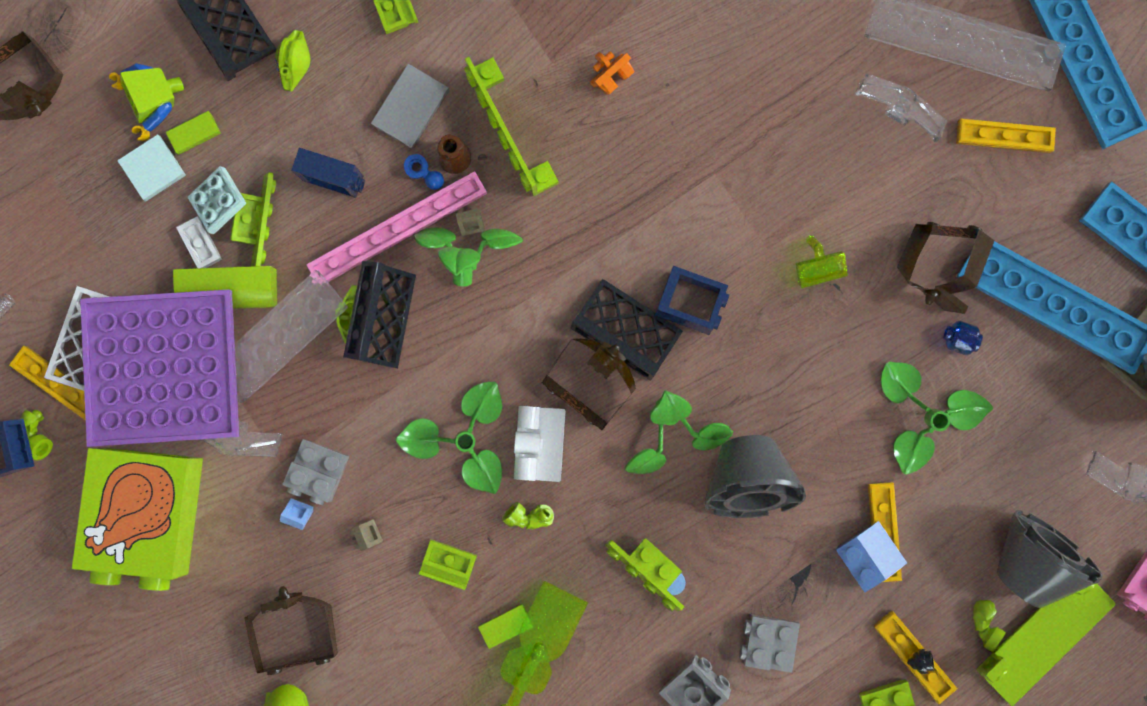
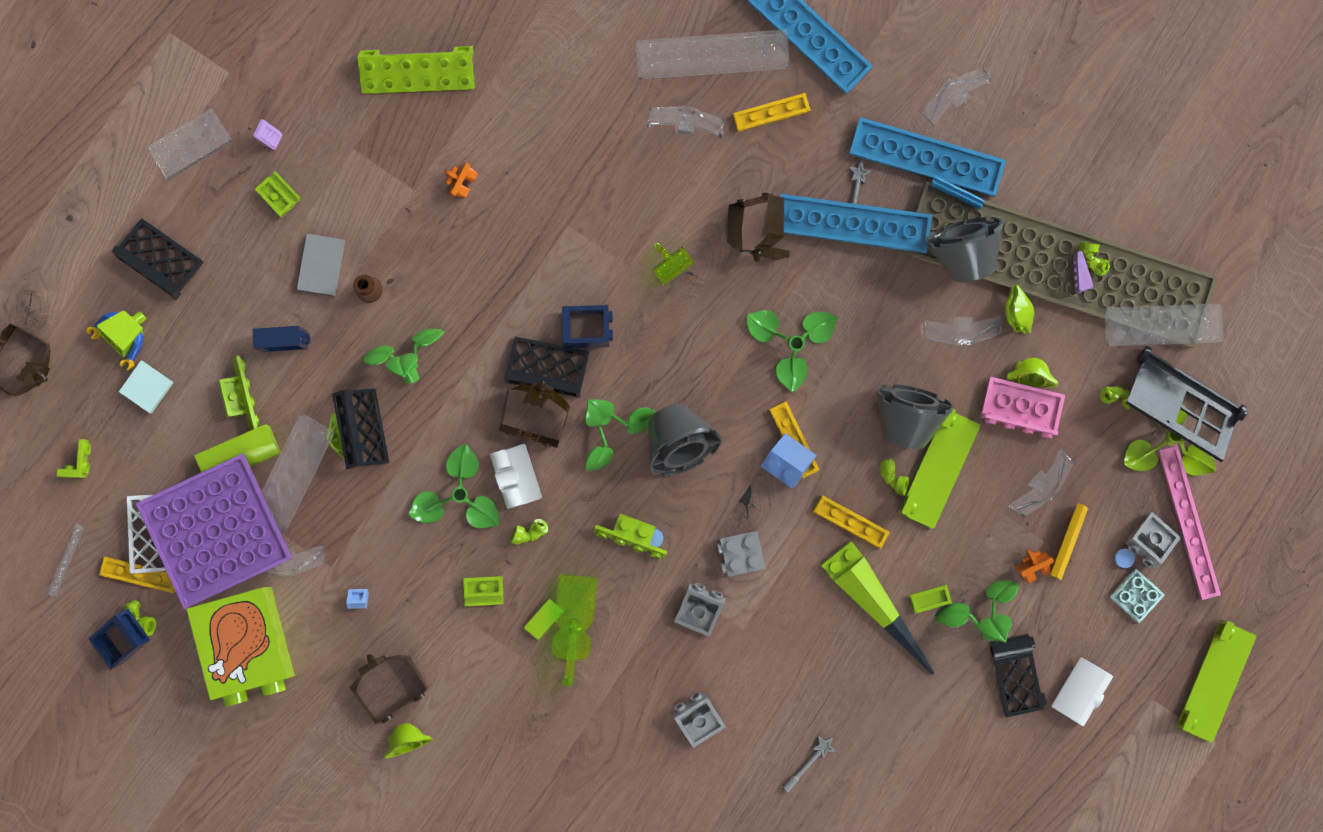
camera: 20 degrees left, 0 degrees up
lime tile [166,111,221,155] -> none
white plate [176,216,222,268] -> none
light aqua tile [188,166,247,234] -> none
lime hat [275,30,311,92] -> none
light grey plate [283,439,350,505] -> none
bright pink plate [306,171,487,286] -> none
dark tan tile [350,519,383,551] -> none
blue plate [404,154,444,190] -> none
dark tan tile [456,205,485,236] -> none
lime bracket [463,56,559,196] -> none
black plate [907,649,934,674] -> none
clear blue head [943,321,983,355] -> none
none -> lime bracket [57,439,91,478]
none -> light grey piece [849,162,871,204]

